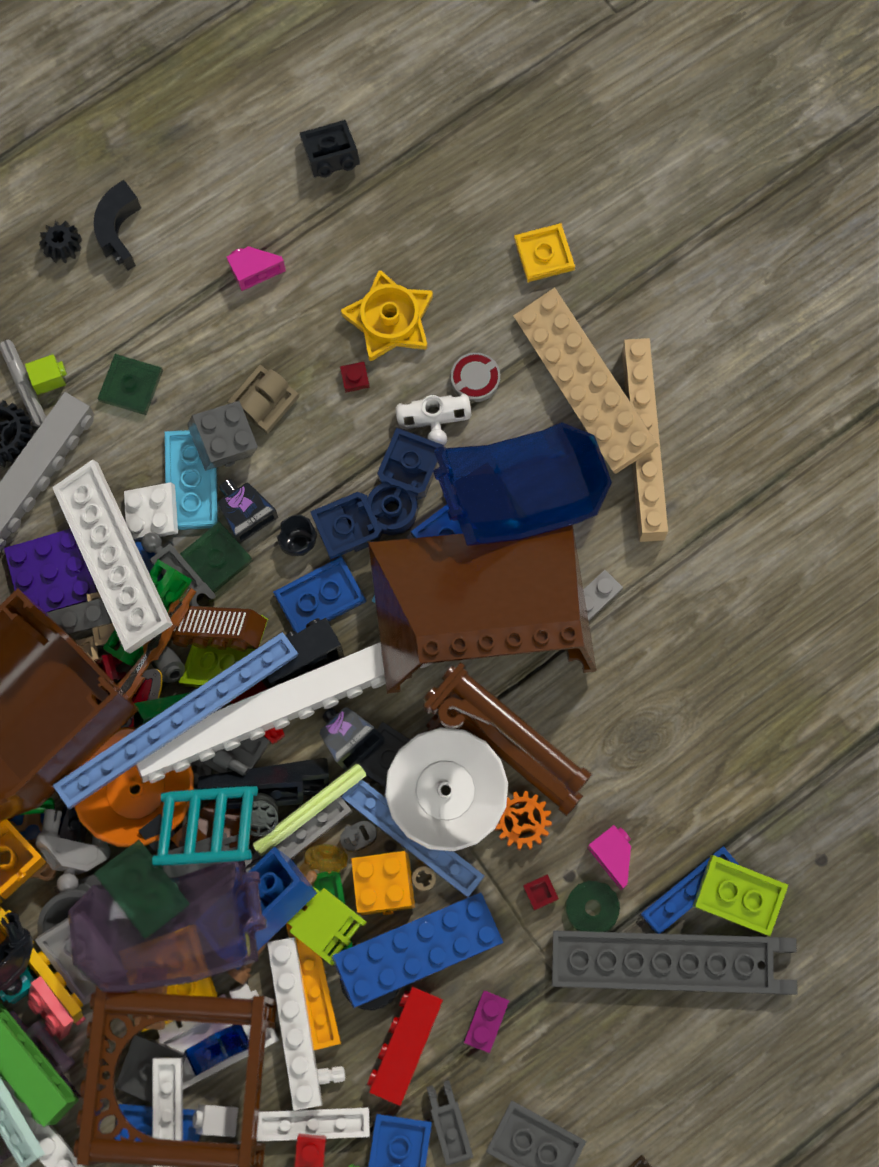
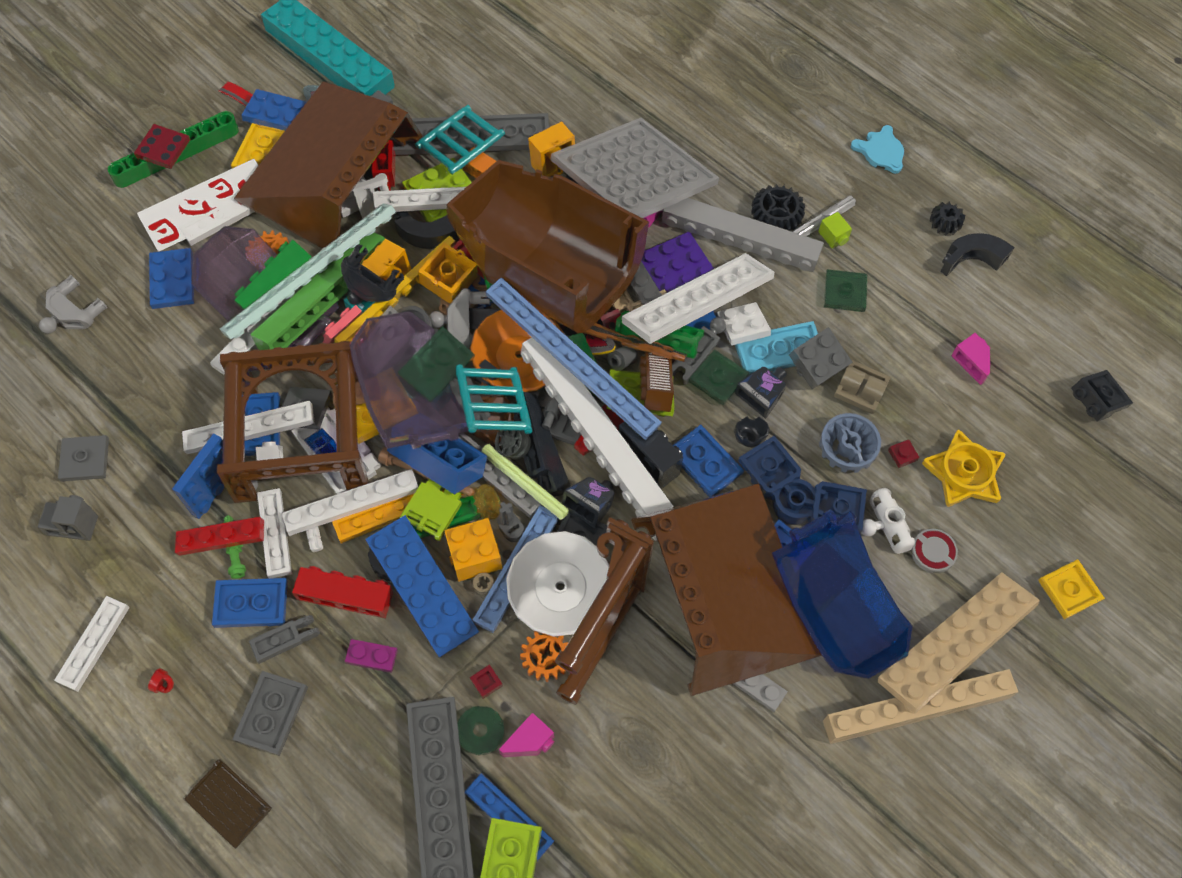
camera: 75 degrees right, 10 degrees down
none -> sand blue gear [819,413,881,473]

